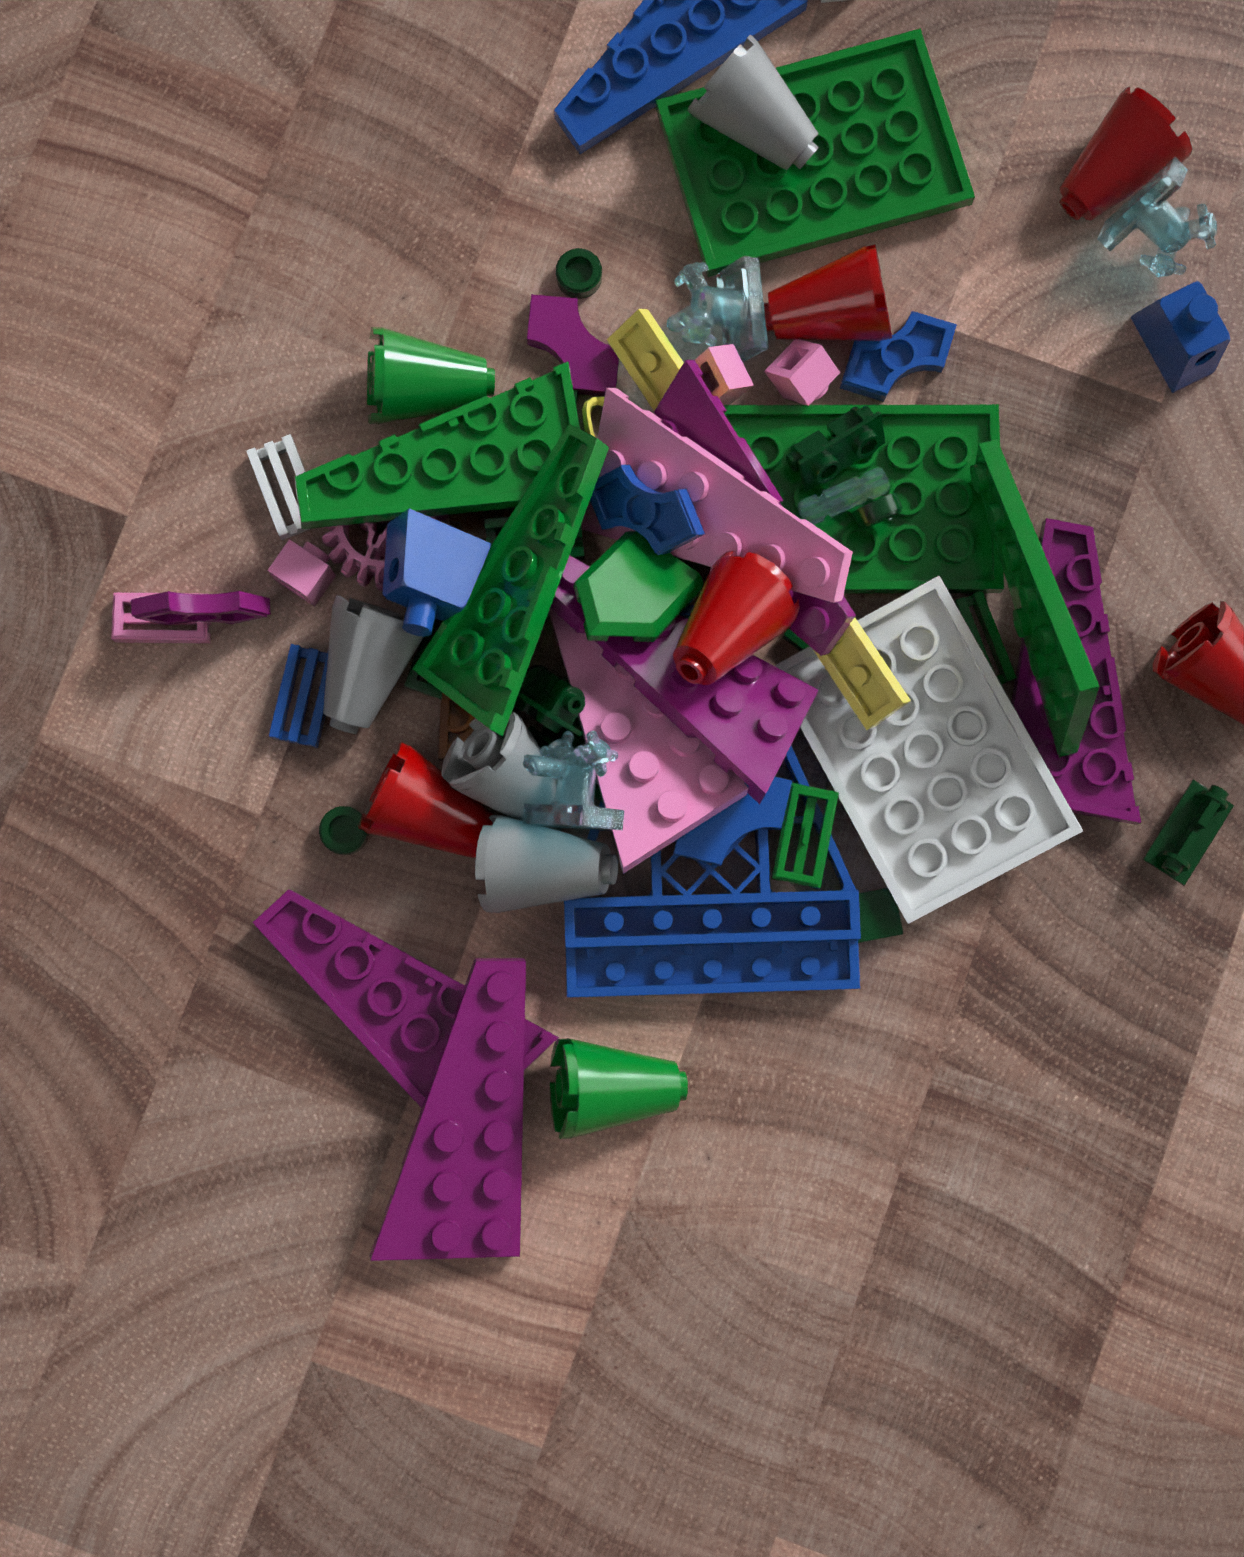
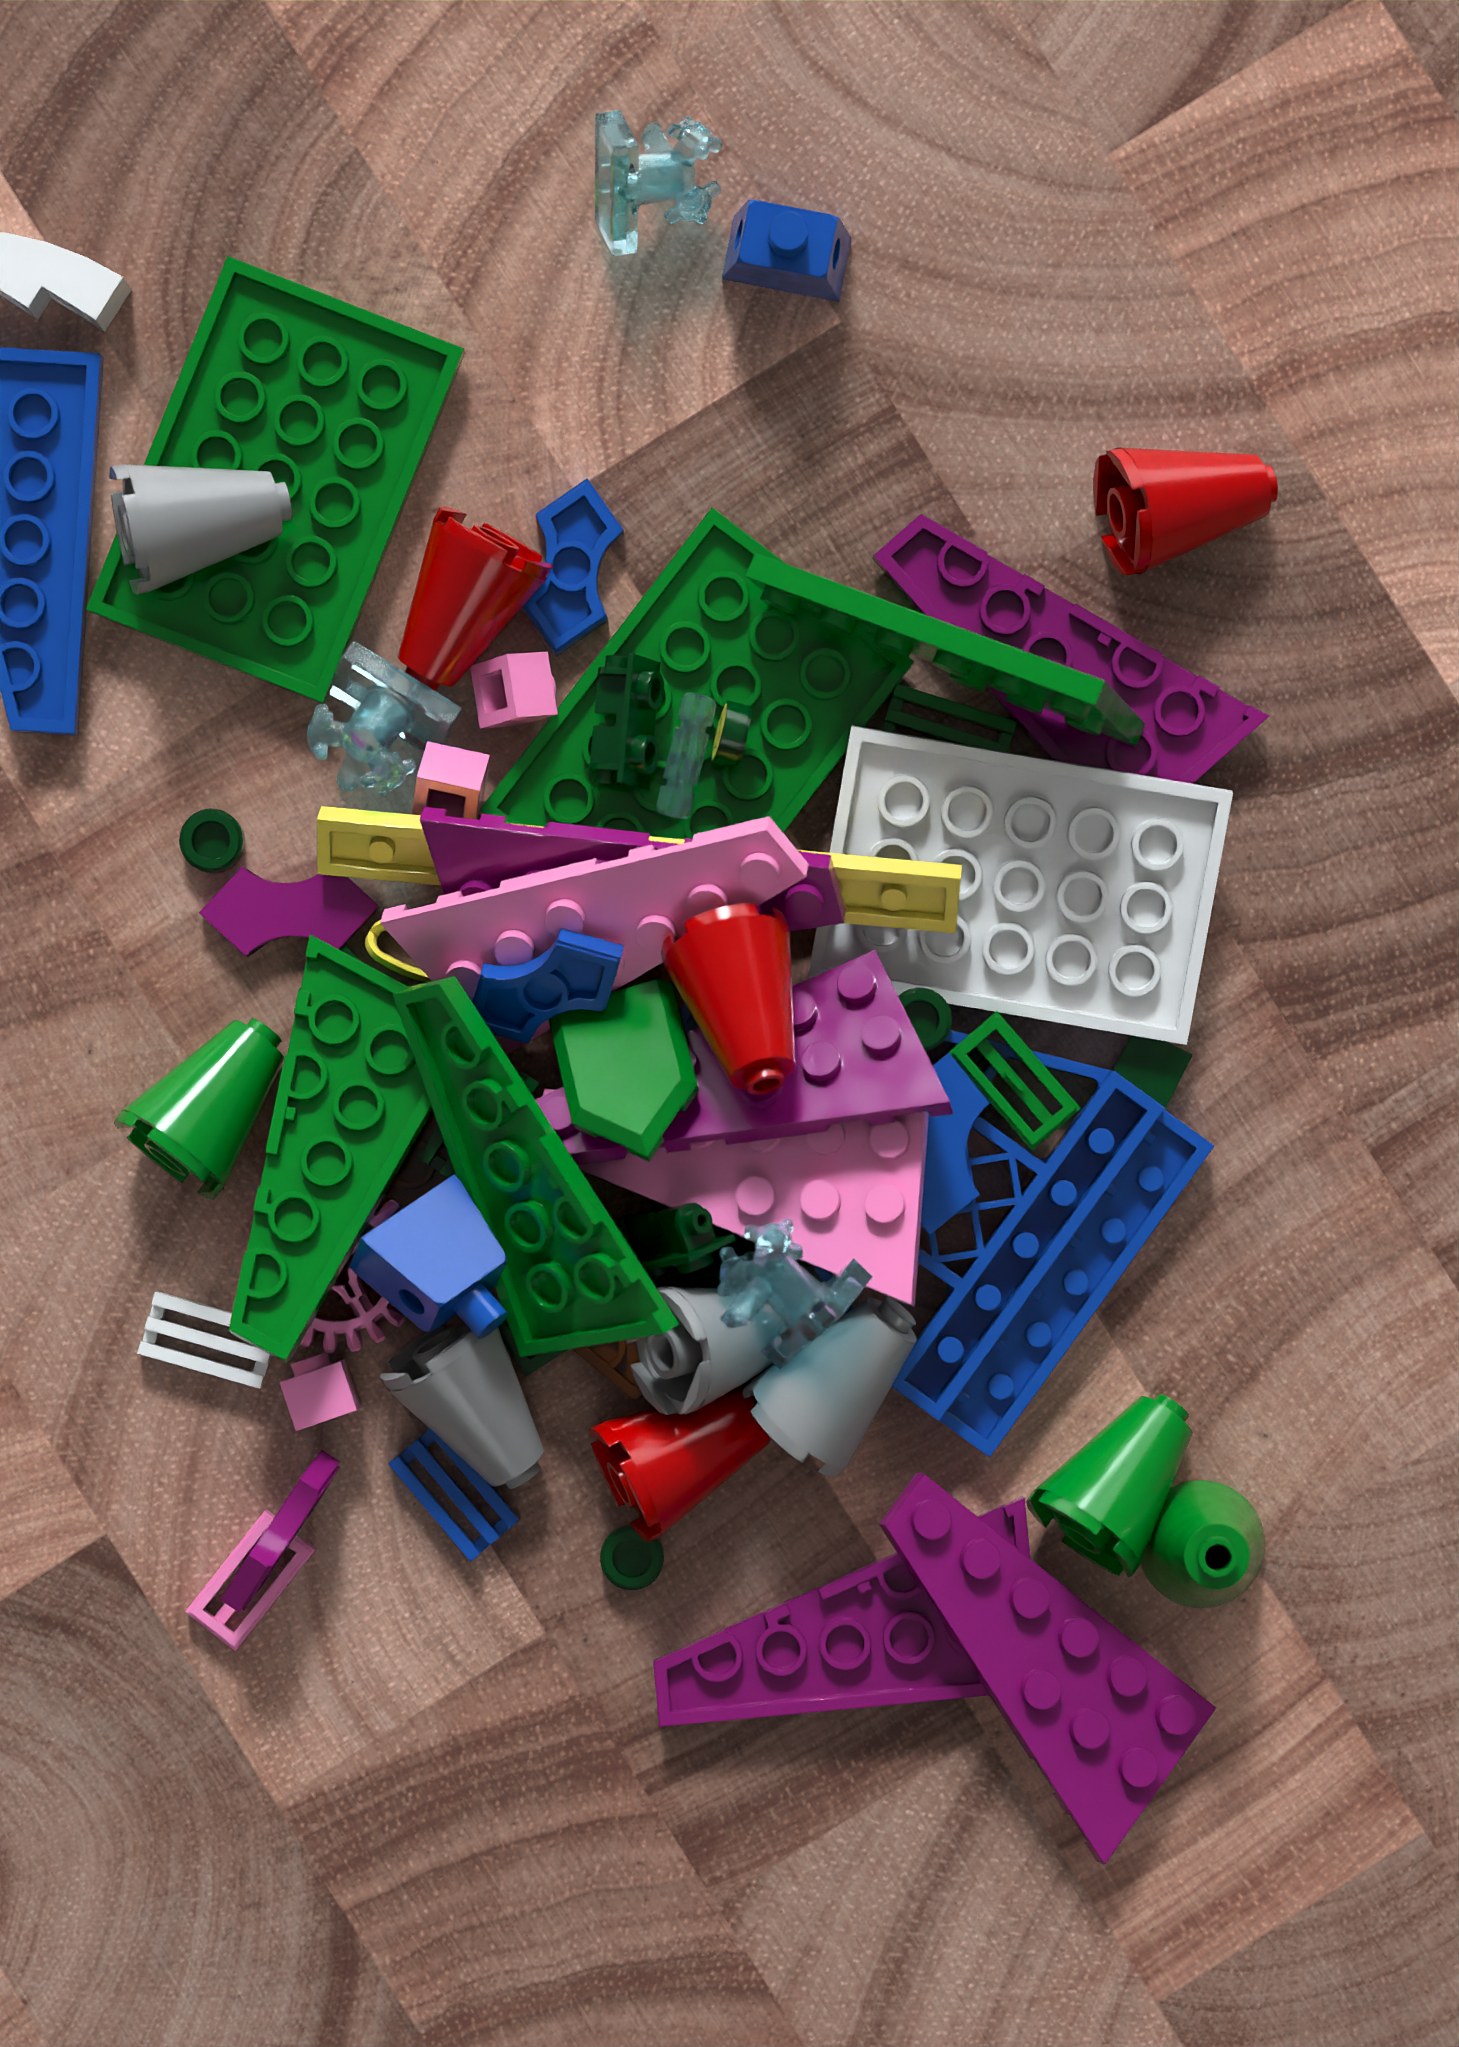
camera: 50 degrees left, 5 degrees up
red cone [1059,87,1192,221] -> none
dark green hinge [1143,779,1234,886] -> none
none -> dark green tile [898,988,952,1052]
none -> green cone [1140,1480,1265,1608]

